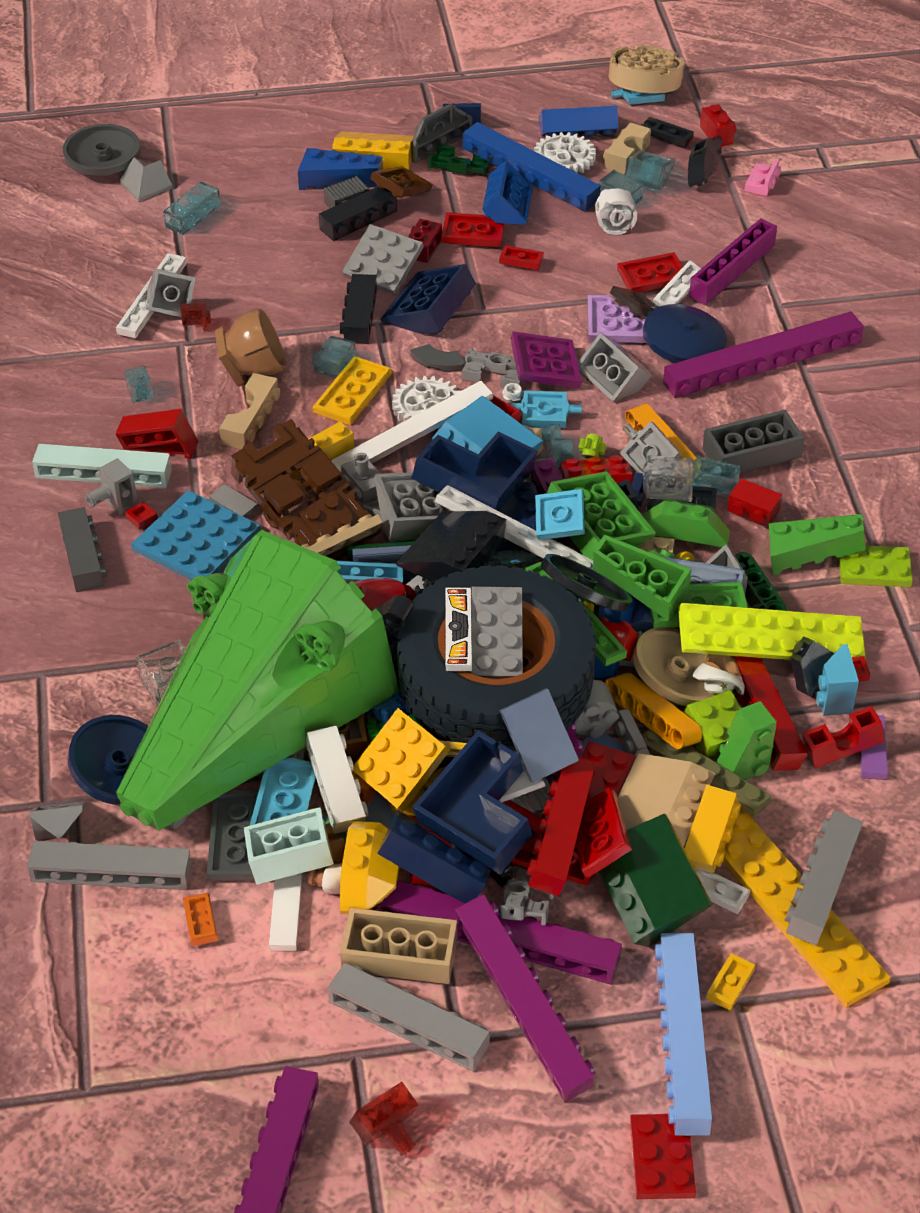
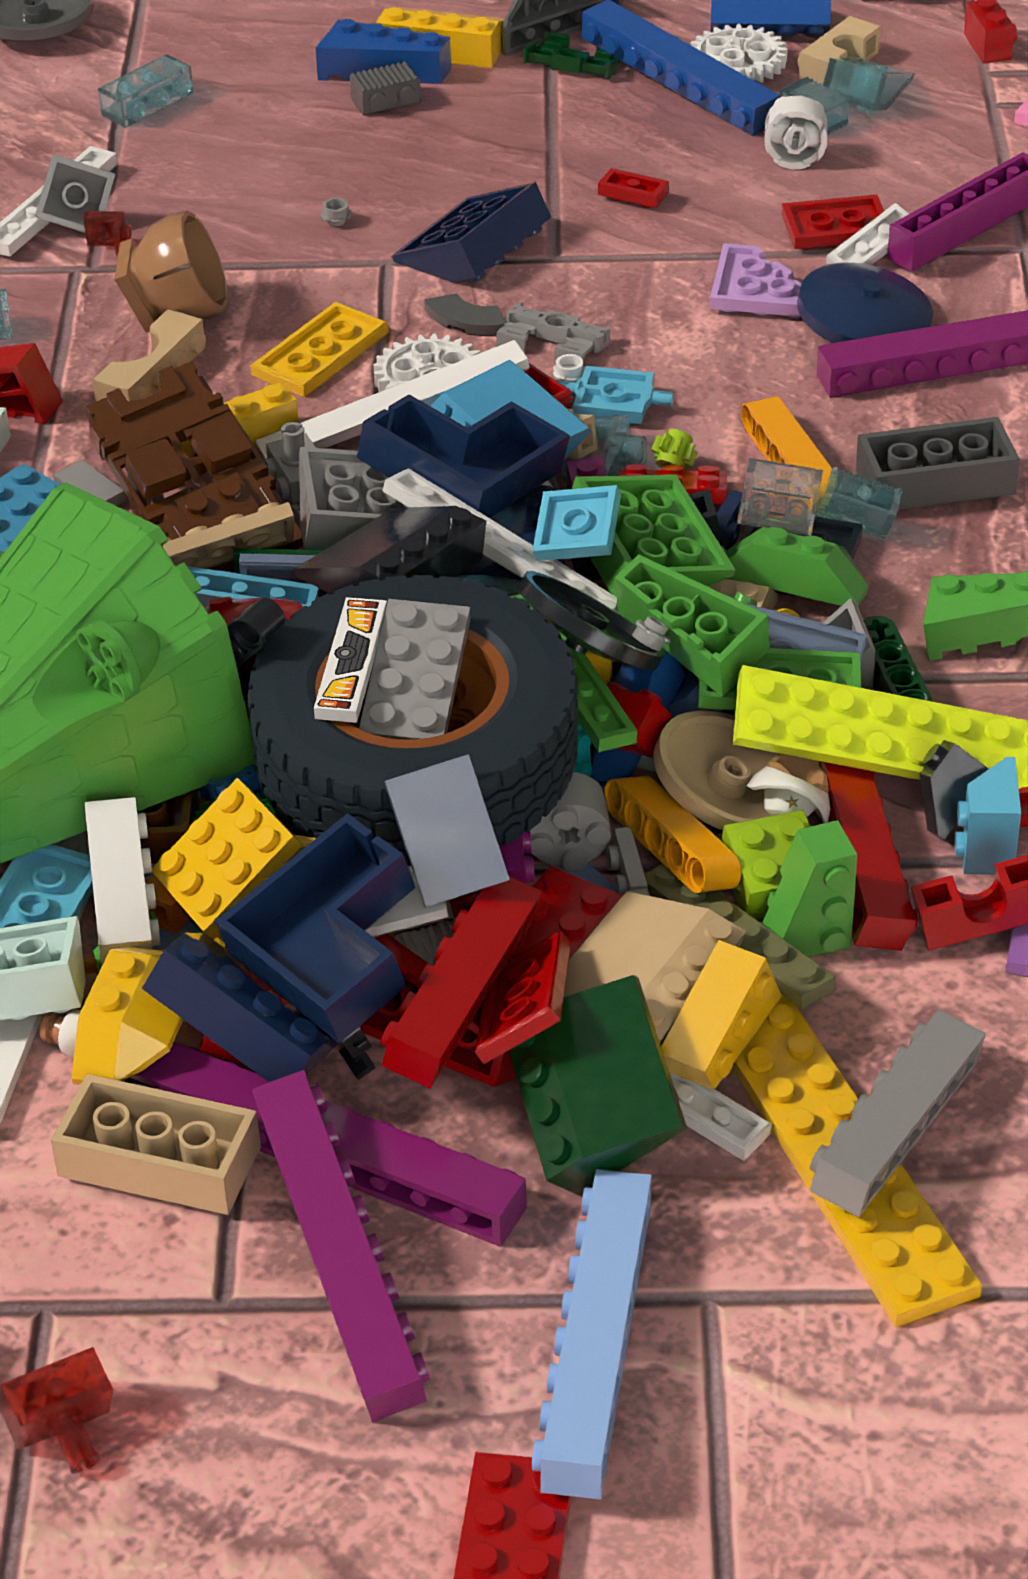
camera: 10 degrees right, 5 degrees down
light grey slope [119,157,173,202] -> none
clear light blue brick [312,336,356,378] -> none
black brick [319,187,397,241] -> none
light grey brick [327,963,490,1072] -> none
black brick [340,274,377,344] -> none
light grey plate [342,224,424,295] -> none
reddish brown plate [370,166,433,198] -> none
dark red brick [408,219,442,263] -> none
red plate [441,212,505,247] -> none
blue slope [482,160,533,225] -> none
light grey piece [500,866,554,925] -> none
magenta plate [510,332,582,388] -> none
light grey slope [578,332,652,403] -> none
clear smoke plate [610,286,659,317] -> none
light grey plate [620,421,682,485] -> none
black plate [641,117,694,147] -> none
black slope [688,135,723,188] -> none
yellow plate [706,953,756,1011] -> none
red brick [727,478,782,527] -> none
none -> light grey plate [320,198,352,226]
none -> light grey plate [632,616,671,651]

